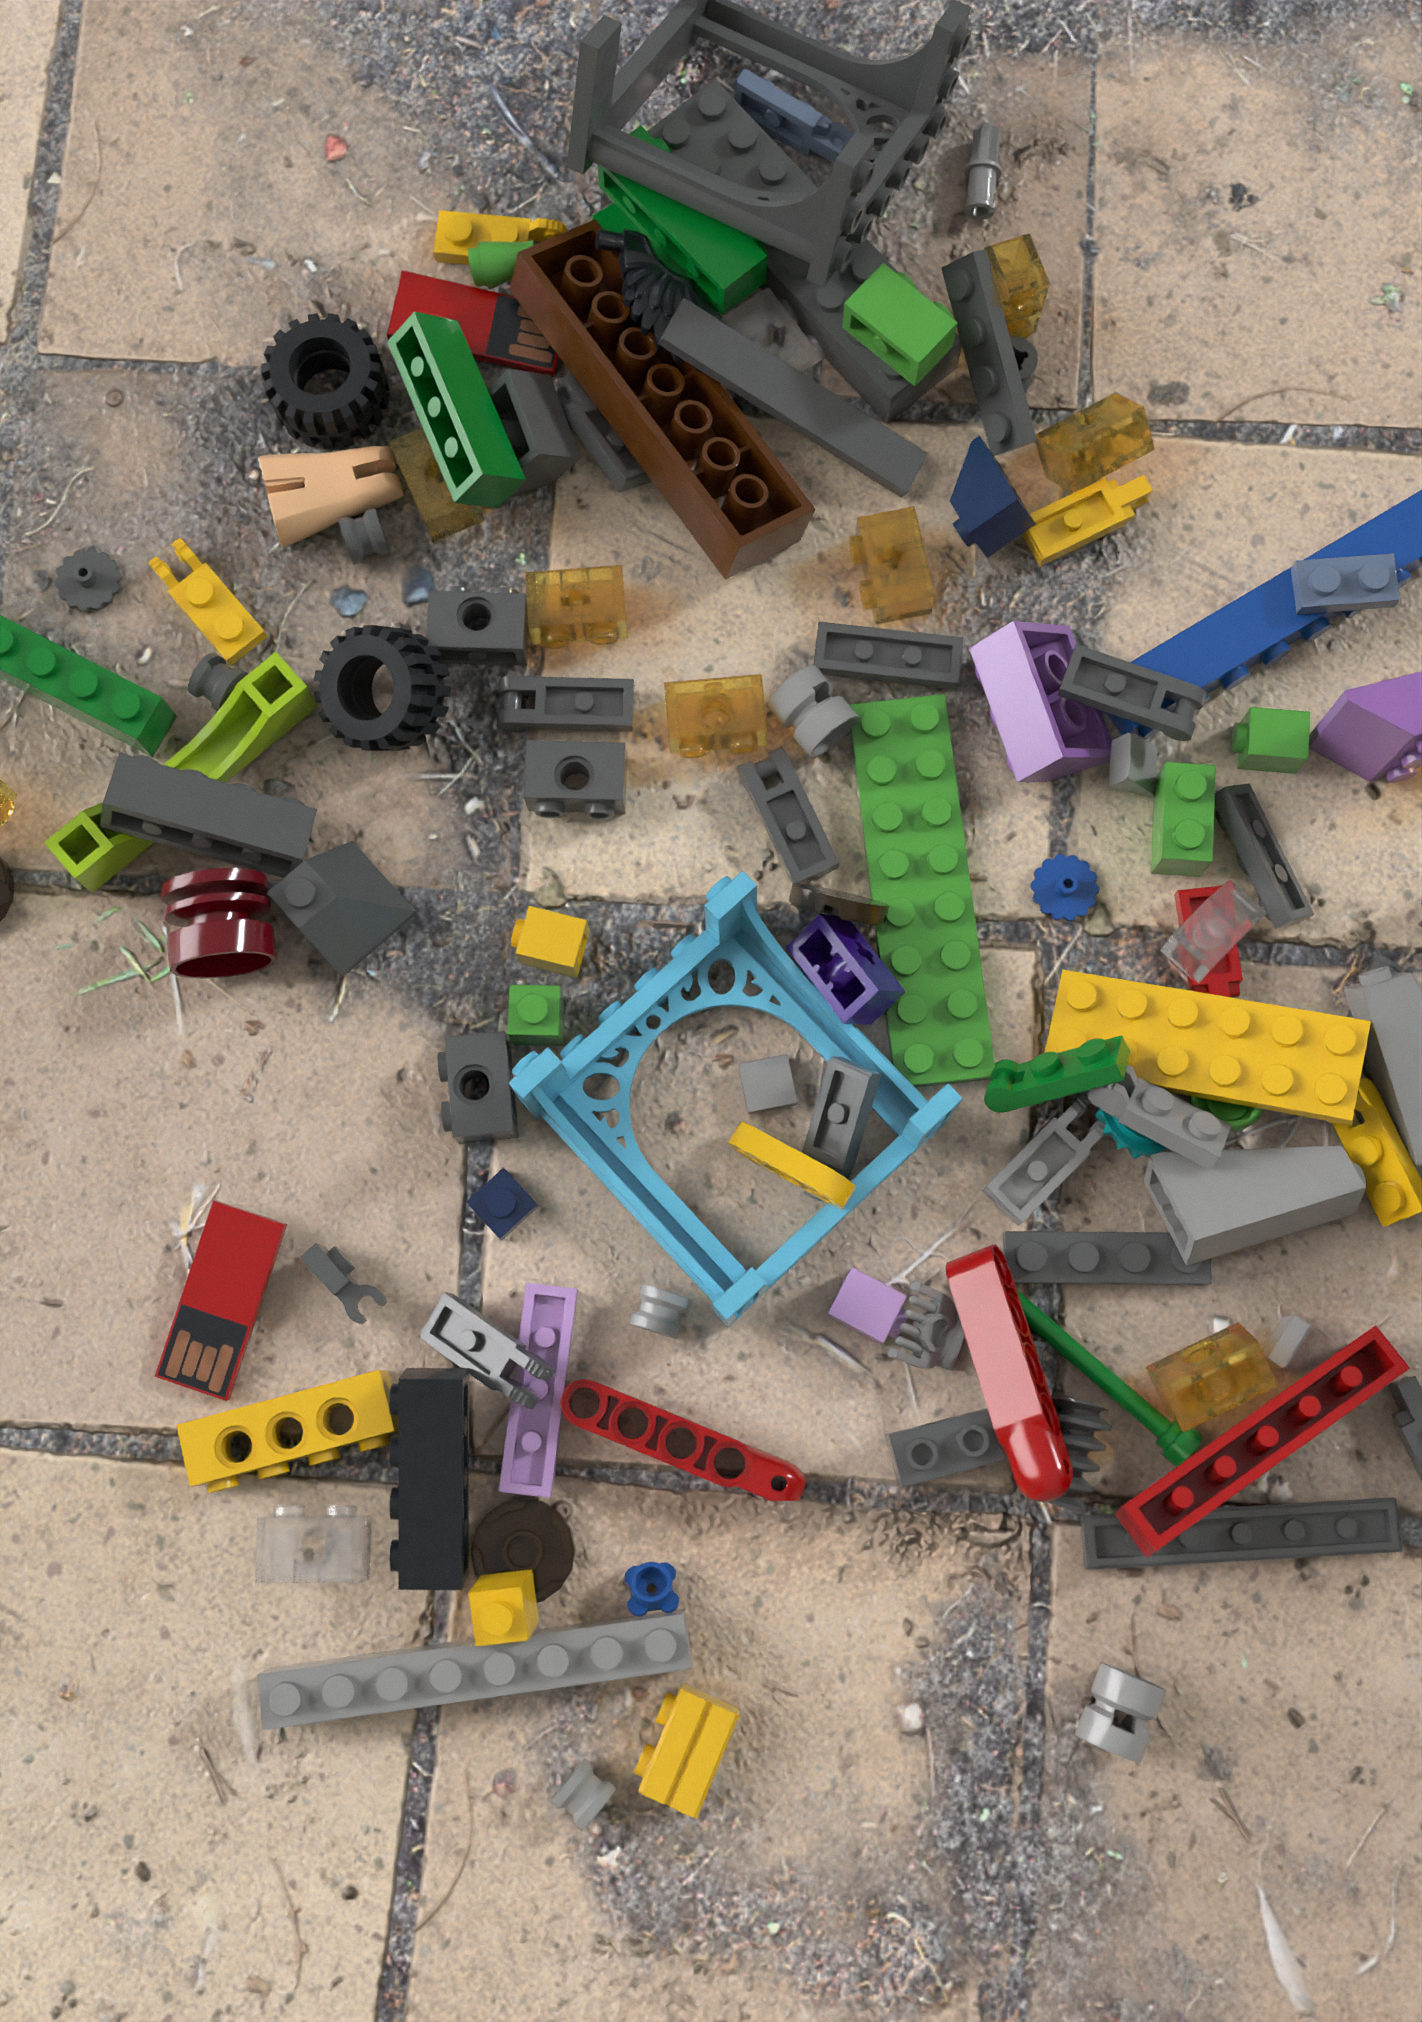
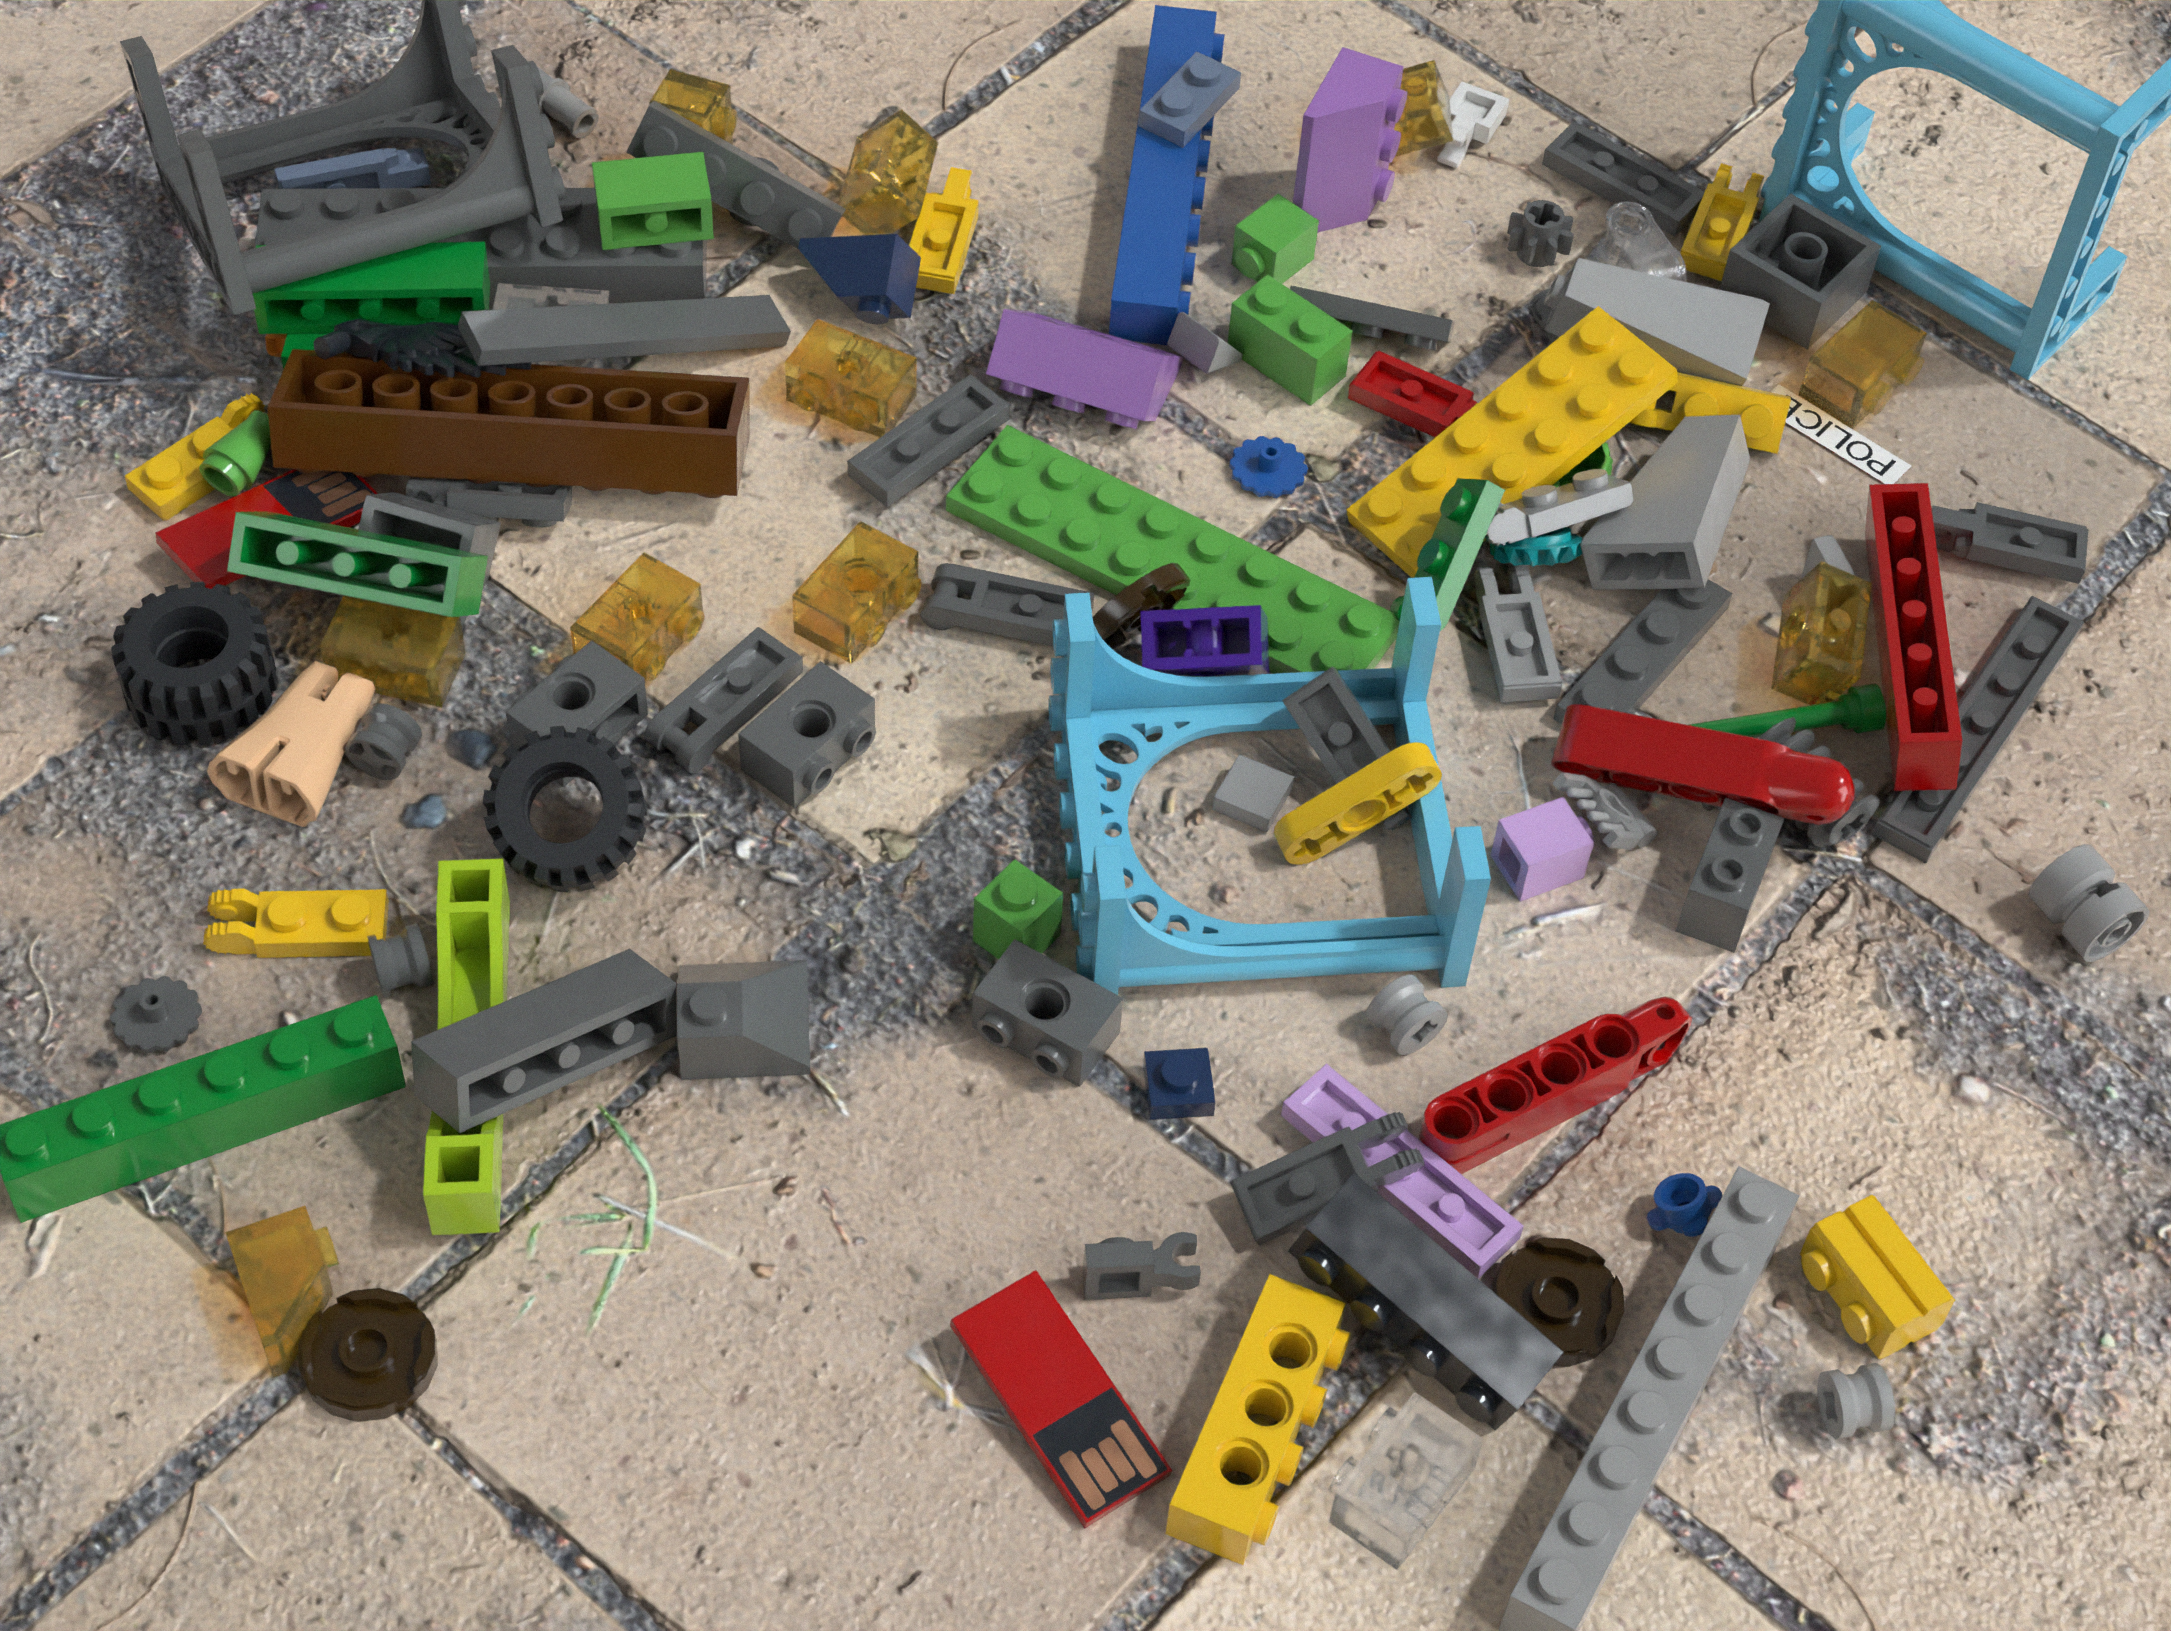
camera: 60 degrees left, 25 degrees down
dark red wheel [161,868,277,979] -> none
yellow brick [468,1569,539,1646] -> none
yellow brick [511,906,590,978] -> none
light grey wheel [767,664,859,759] -> none
dark grey plate [1057,644,1206,741] -> none
clear slope [1160,879,1267,985] -> none

